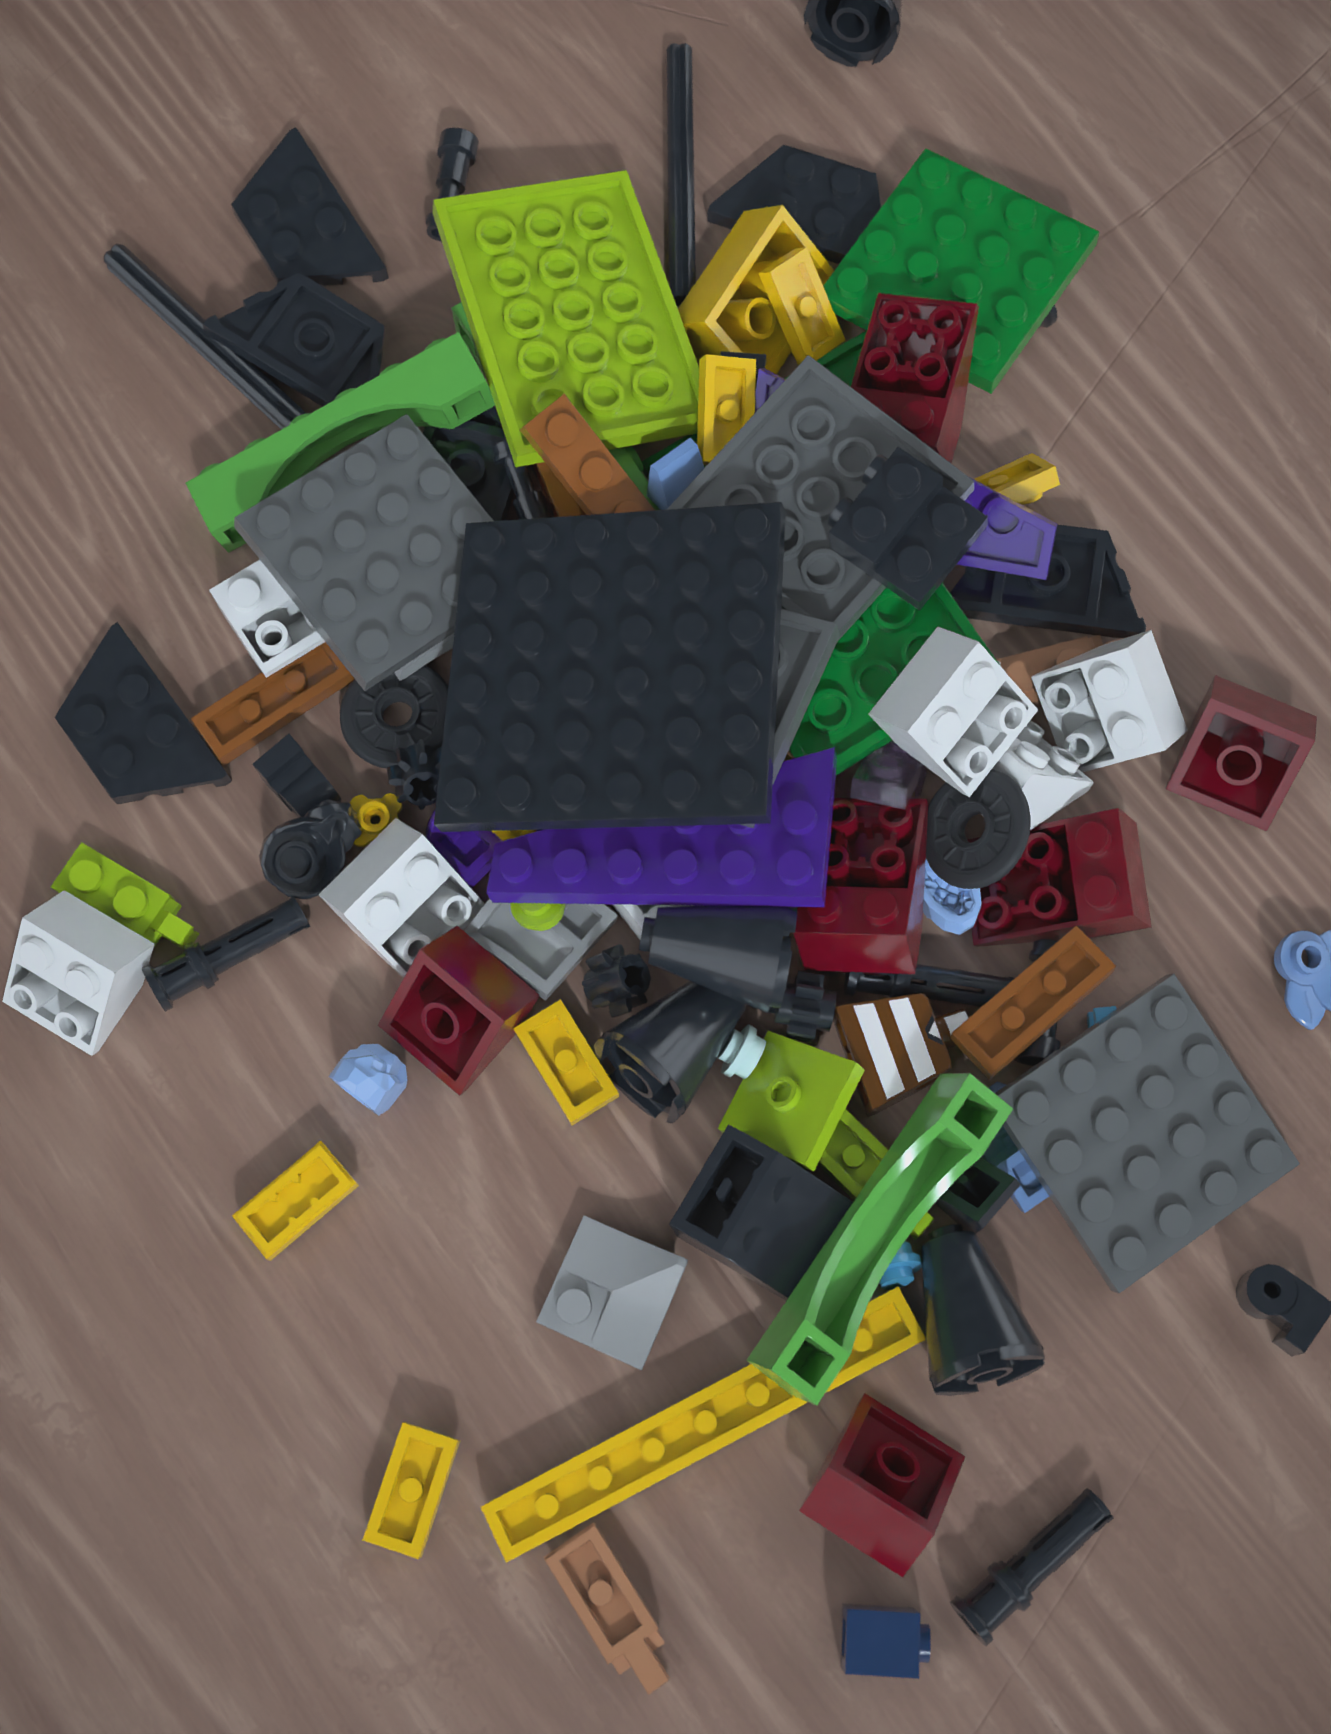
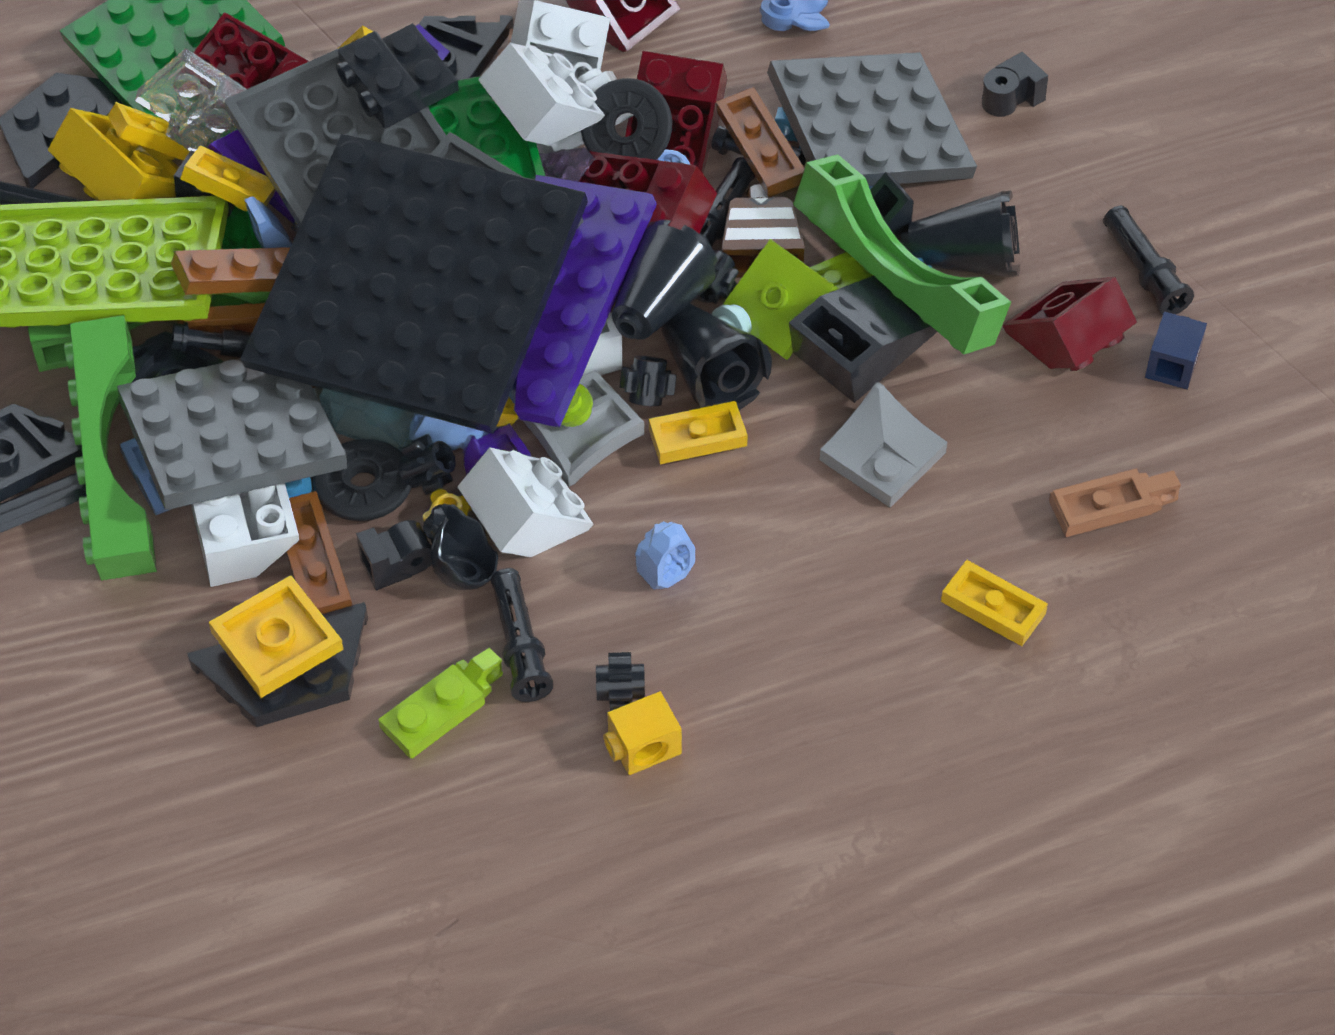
camera: 75 degrees left, 20 degrees down
white slope [2,890,154,1056] -> none
yellow plate [232,1141,359,1261] -> none
dark red slope [378,926,540,1096] -> none
yellow plate [481,1286,926,1563] -> none
none -> clear plate [135,48,247,151]
none -> yellow plate [209,575,344,698]
none -> black gear [596,652,645,711]
none -> yellow brick [603,691,682,775]

